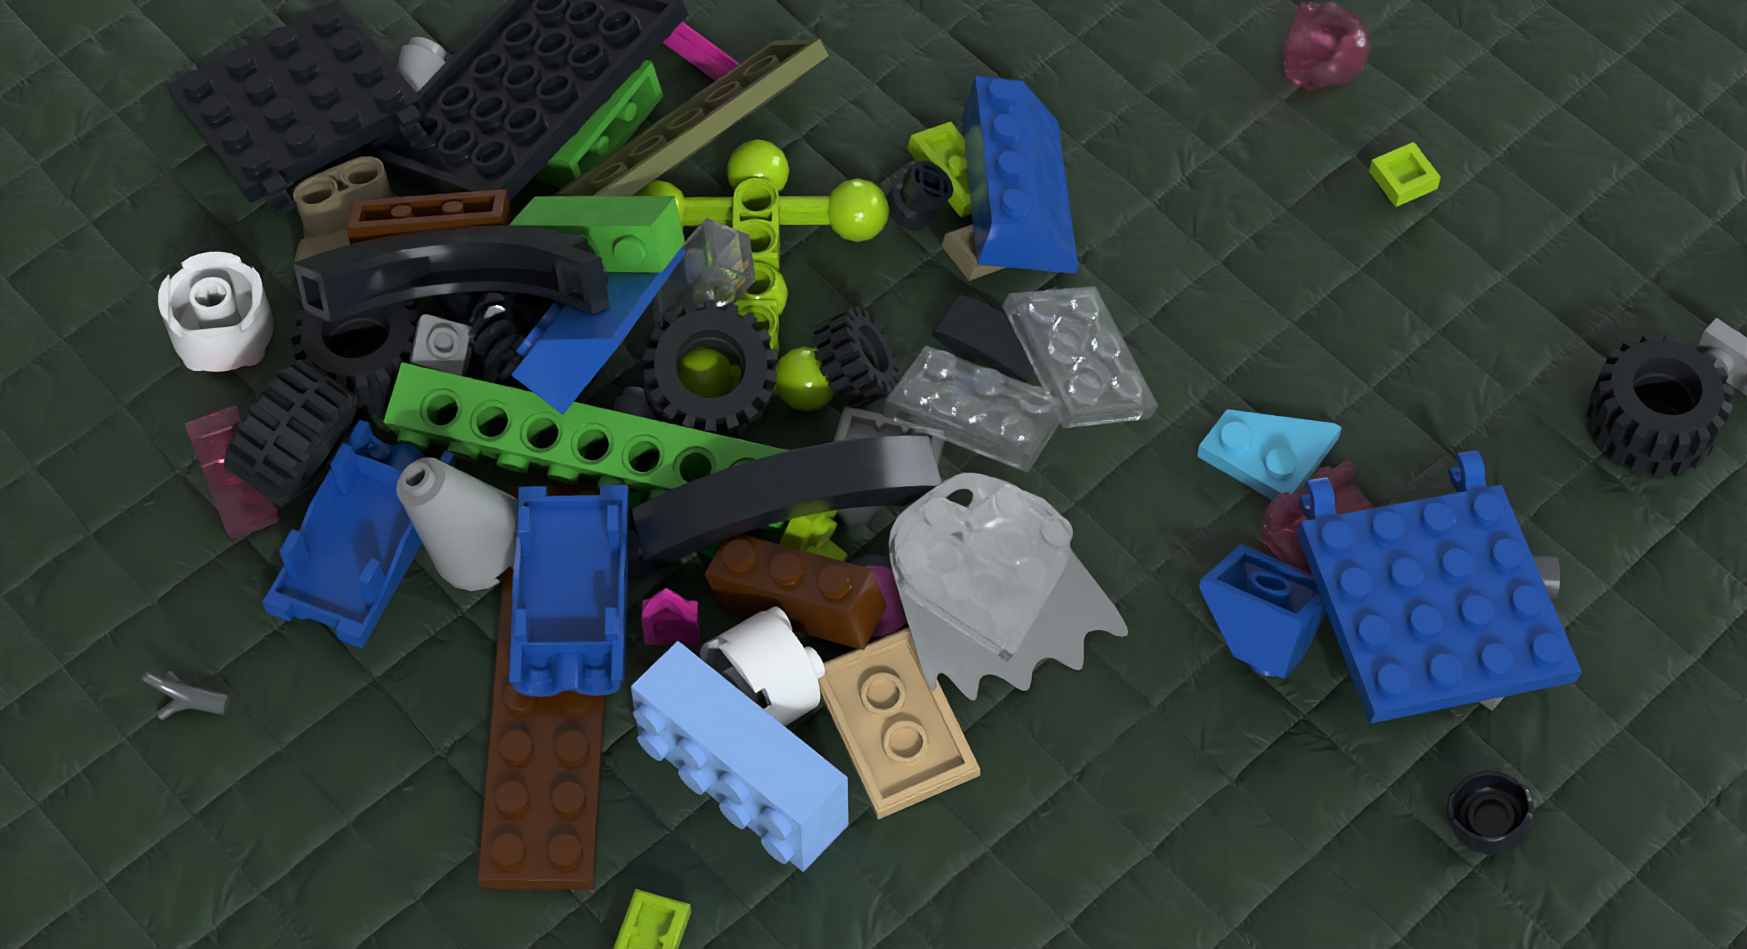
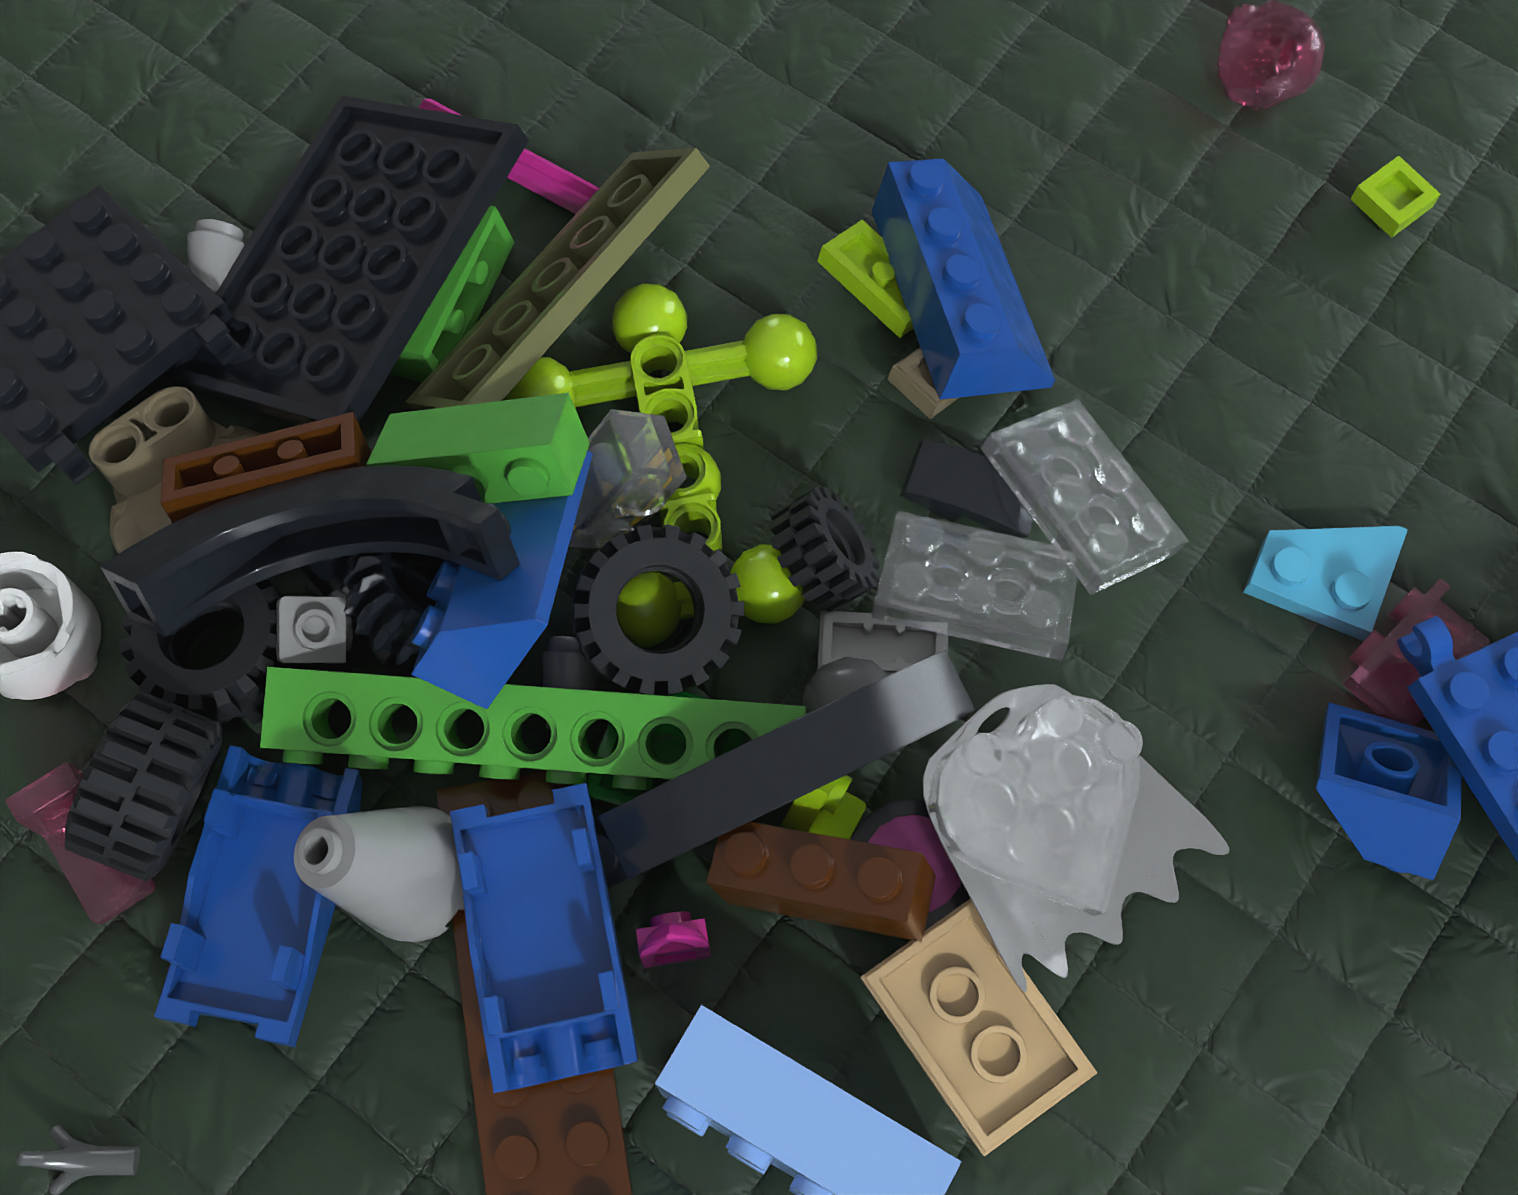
camera: 10 degrees left, 10 degrees up
white brick [700,606,825,726] -> none
black wheel [886,161,953,231] -> none

